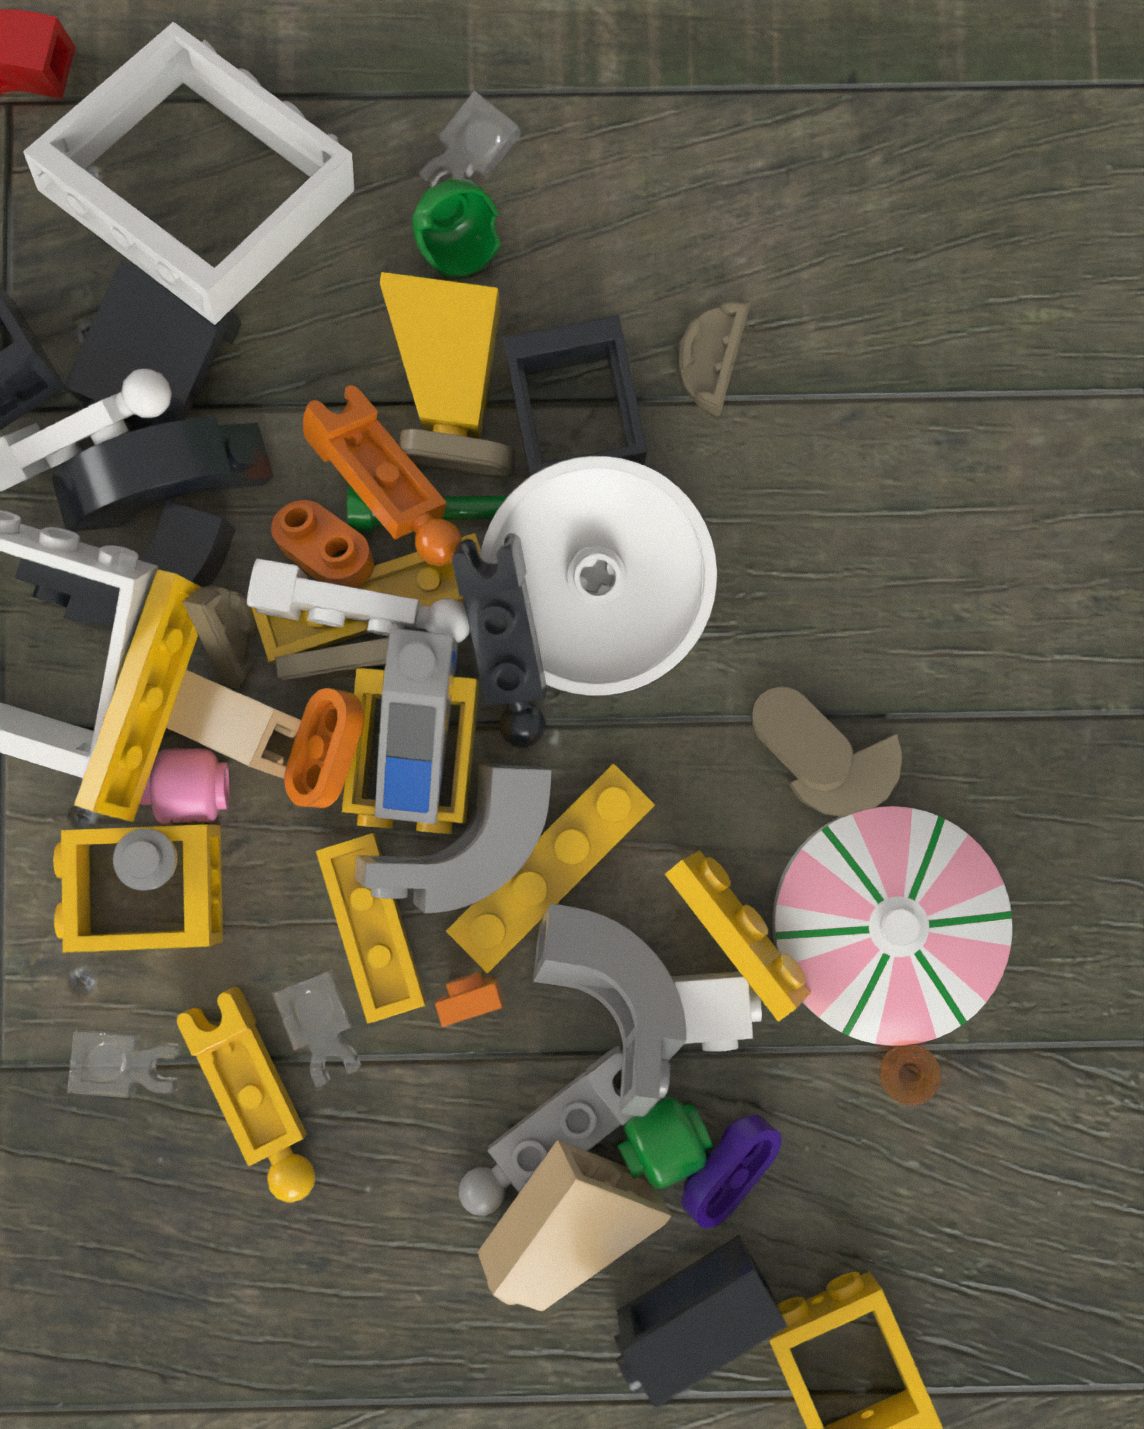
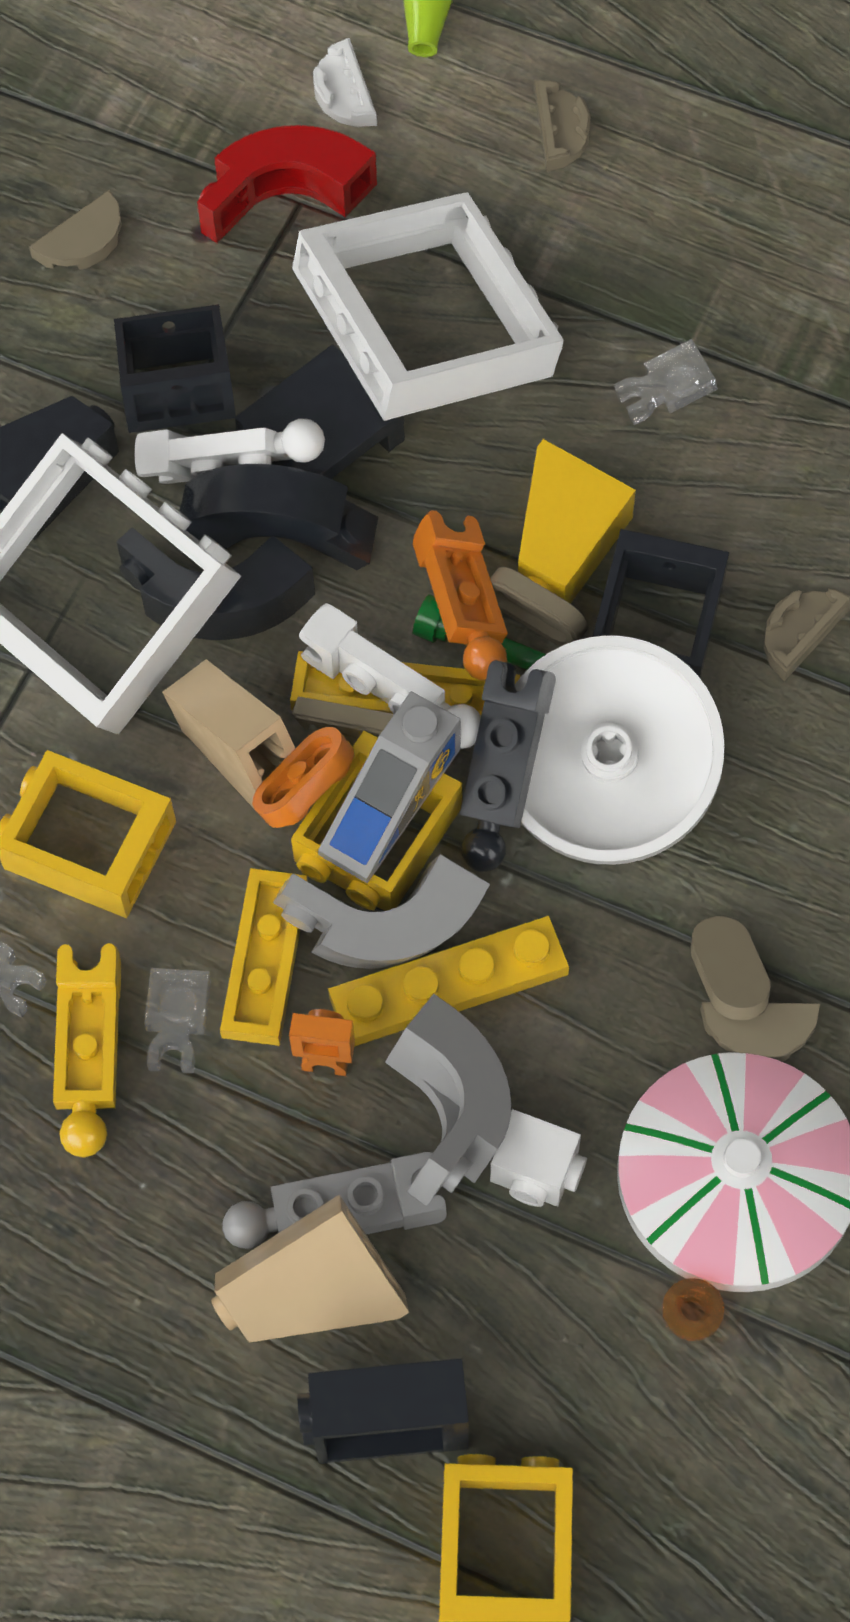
camera: 30 degrees right, 20 degrees down
yellow plate [74,569,201,822] -> none
light grey plate [113,828,177,890] -> none
bright pink head [140,748,230,825] -> none
dark tan tile [183,585,256,689] -> none
orange plate [271,500,375,588] -> none
green hair [412,179,501,278] -> none
green head [617,1097,712,1189] -> none
yellow plate [665,850,811,1022] -> none
dark purple plate [681,1115,781,1228] -> none

